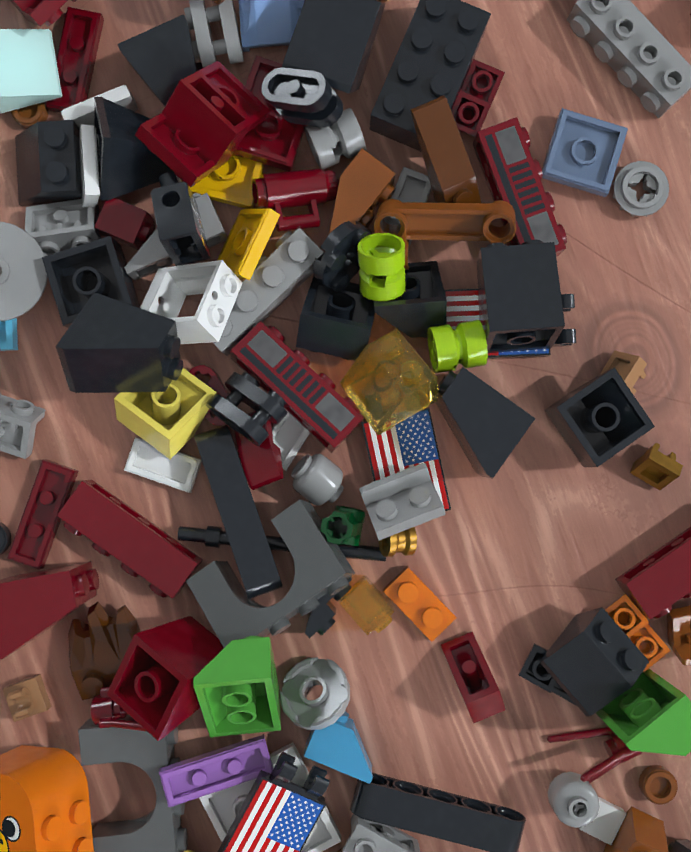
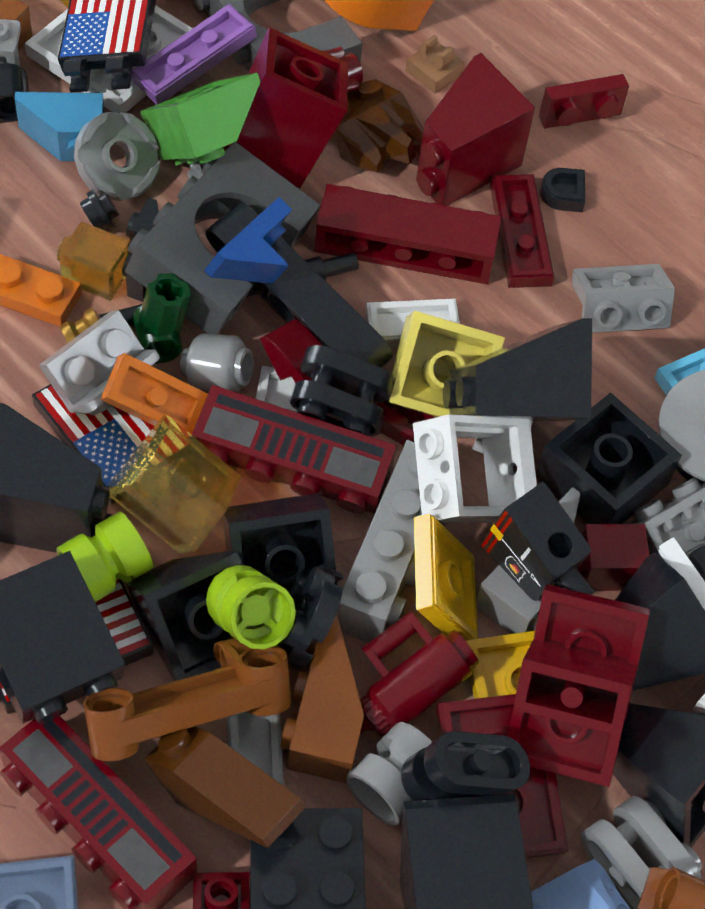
camera: 150 degrees right, 30 degrees down
none -> black plate [80,189,120,233]
none -> orange plate [100,353,208,440]
none -> blue slope [204,197,292,283]

